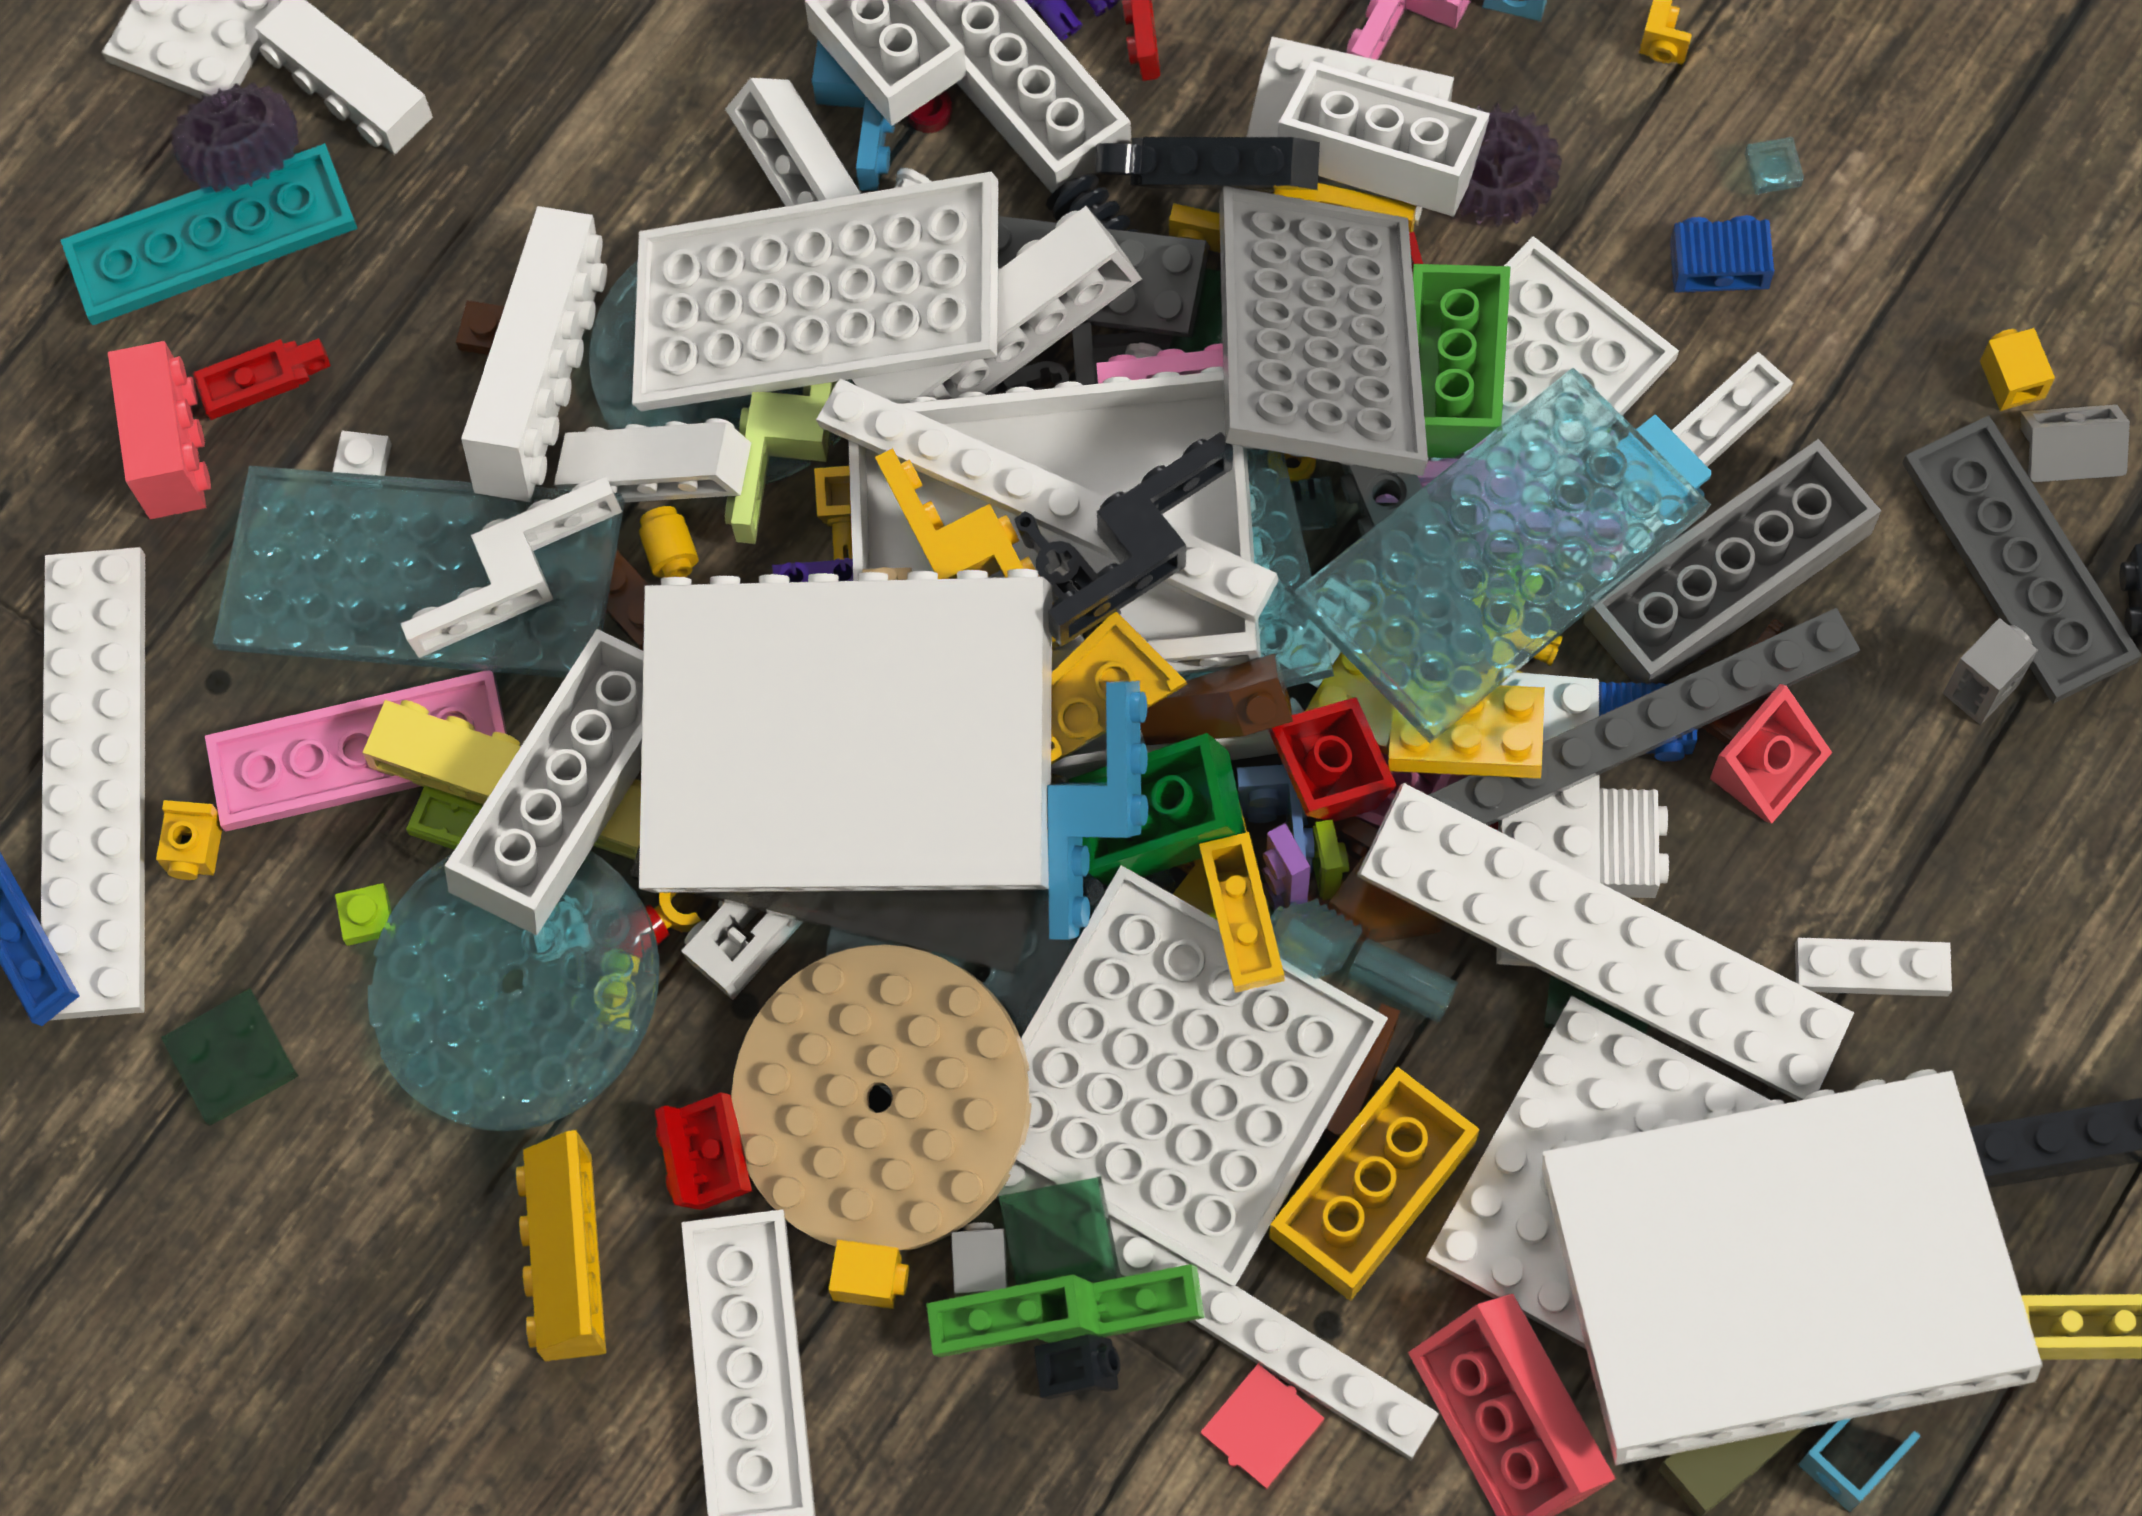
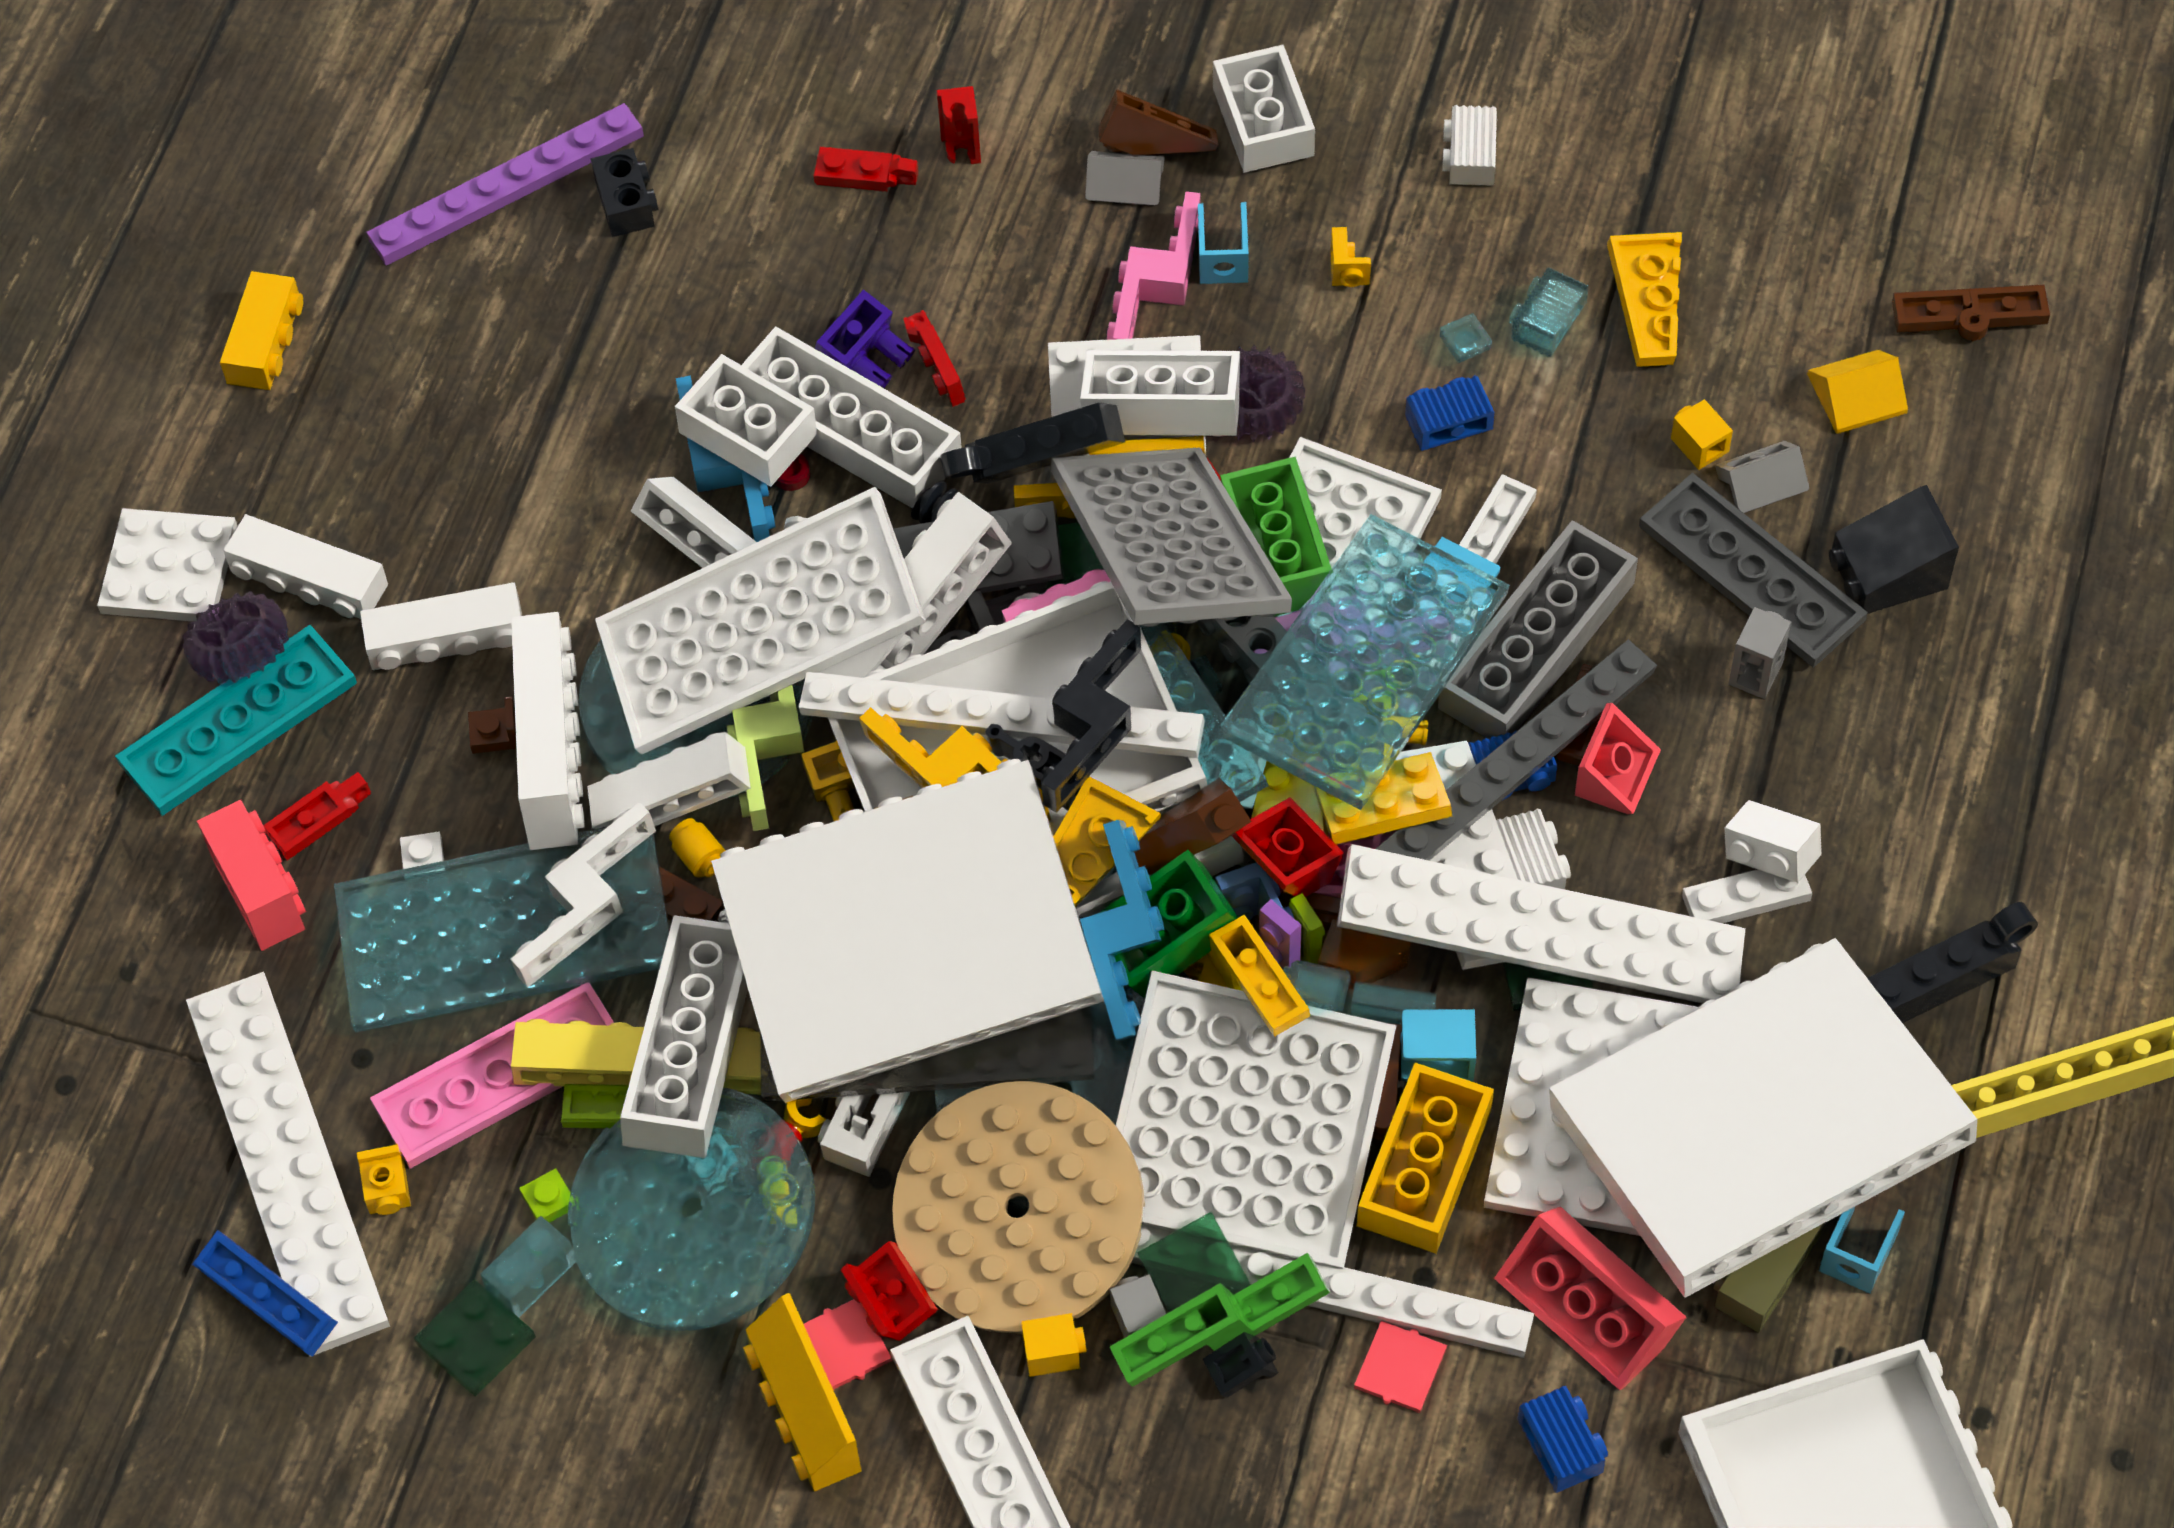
camera: 20 degrees left, 10 degrees down
none -> white brick [360,582,522,670]
none -> clear light blue brick [480,1216,577,1320]
none -> coral piece [804,1299,892,1390]
none -> medium azure piece [1400,1009,1476,1082]
none -> clear light blue brick [1509,267,1589,357]
none -> yellow wing [1607,232,1682,367]
none -> white brick [1725,800,1821,883]

